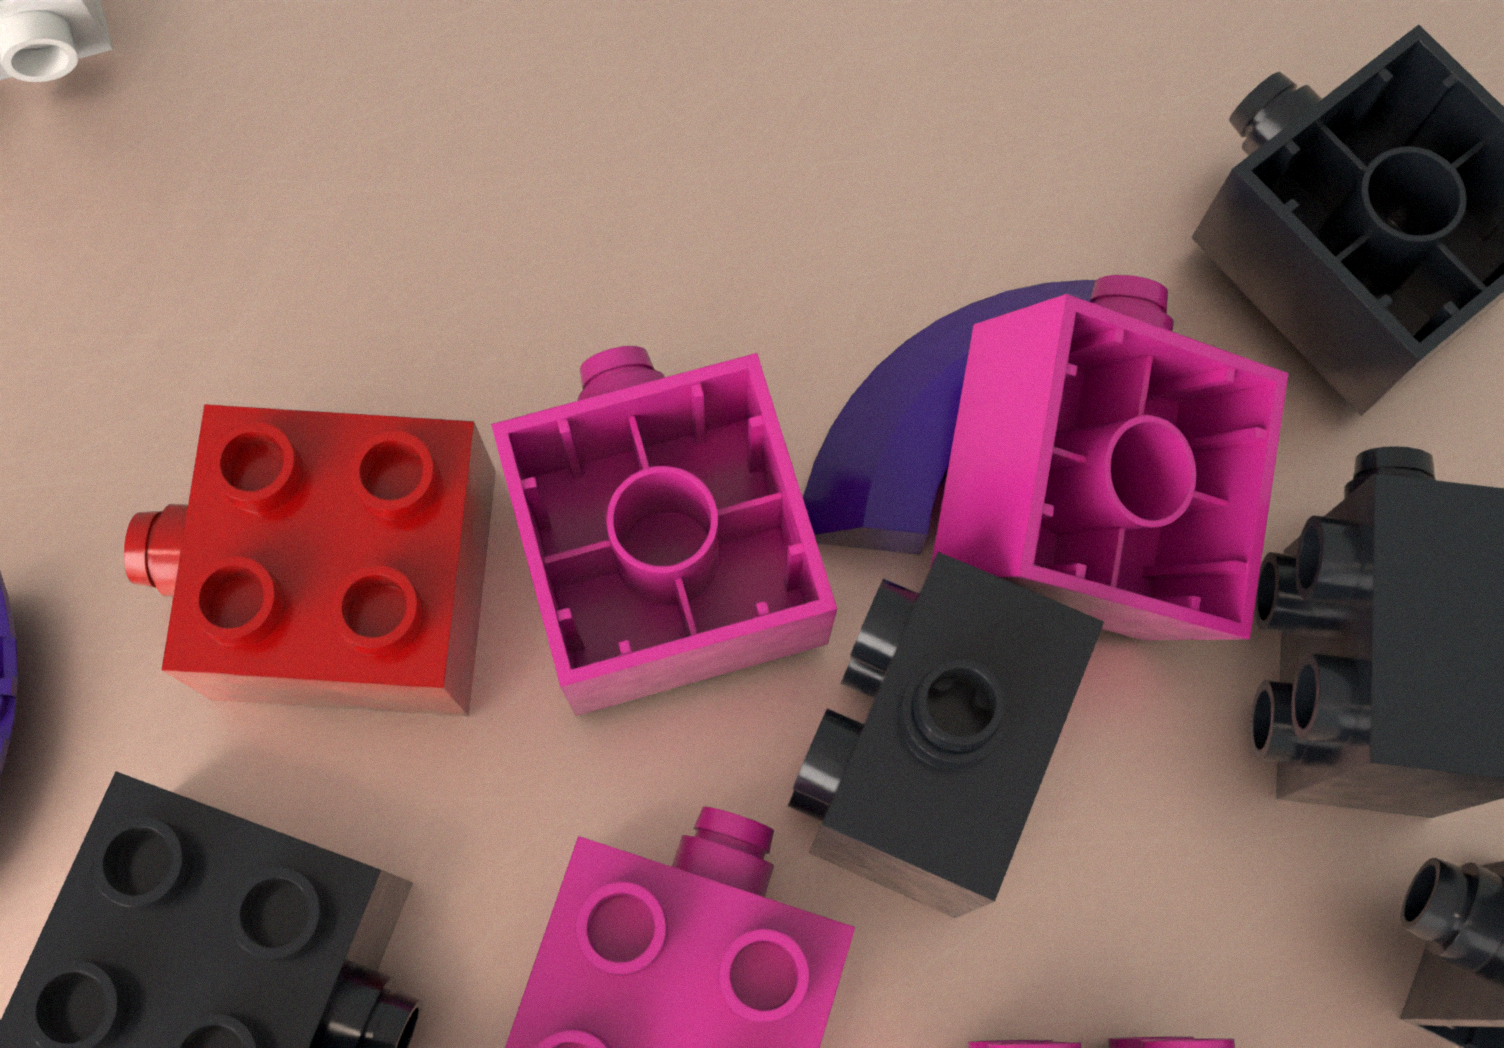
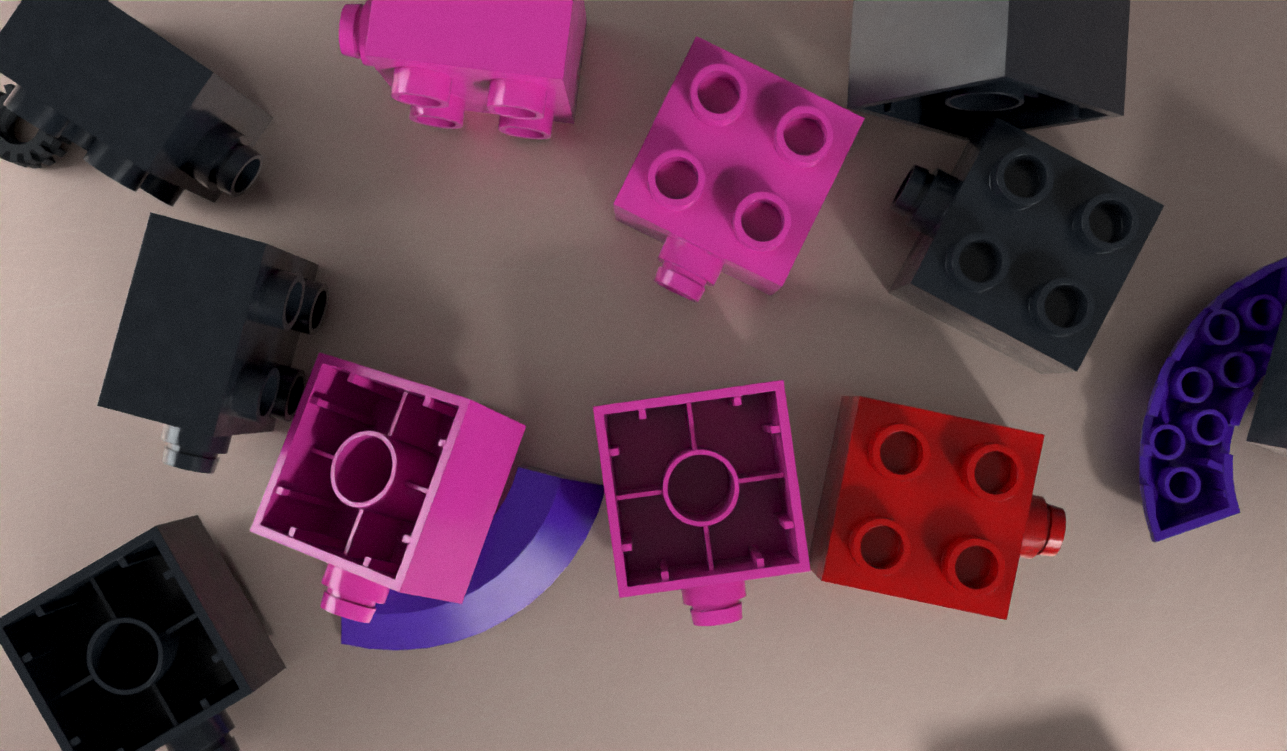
camera: 165 degrees left, 15 degrees up
black brick [788,552,1104,918] -> none

